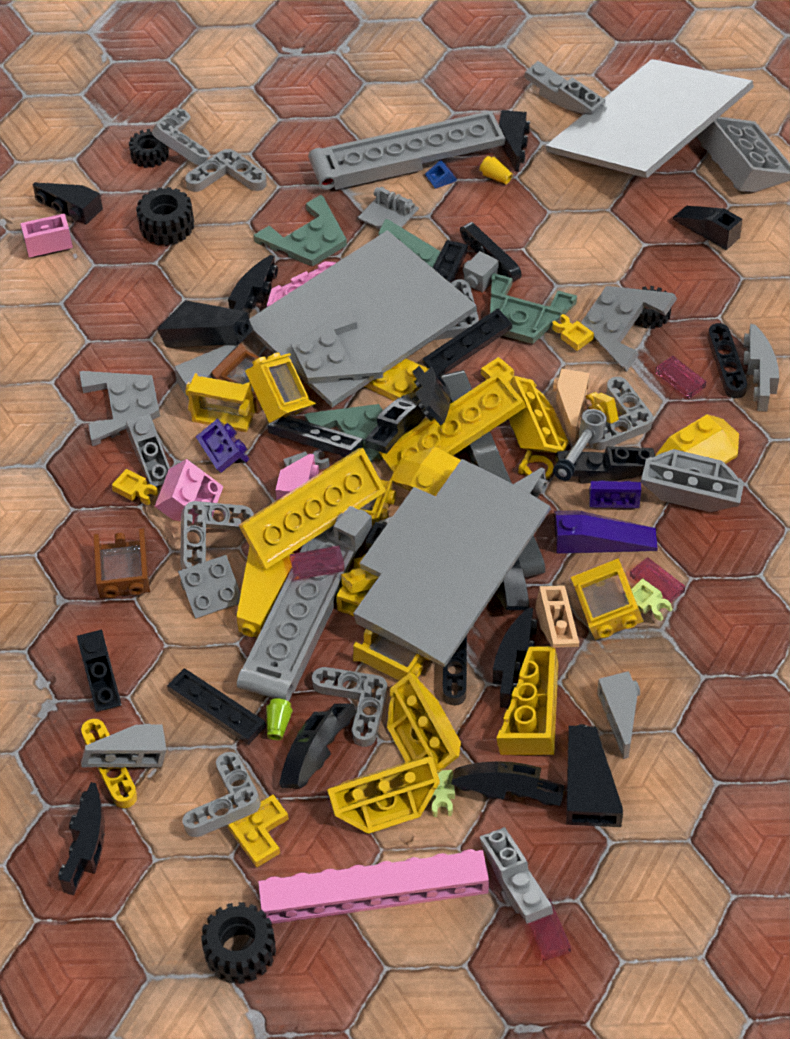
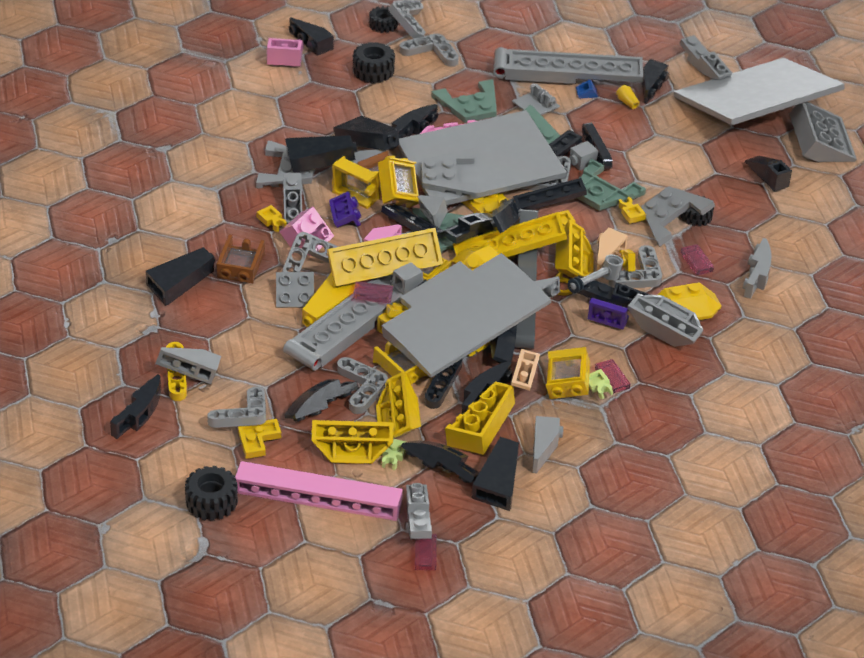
camera: 15 degrees right, 10 degrees down
black slope [76,629,122,712] -> none
black plate [167,668,266,745] -> none
lime cone [266,698,293,740] -> none
dark purple wedge [554,510,658,554] -> none
black beam [708,323,747,399] -> none
none -> black slope [145,247,215,306]
none -> black slope [285,135,357,173]
none -> light grey slope [418,195,448,227]

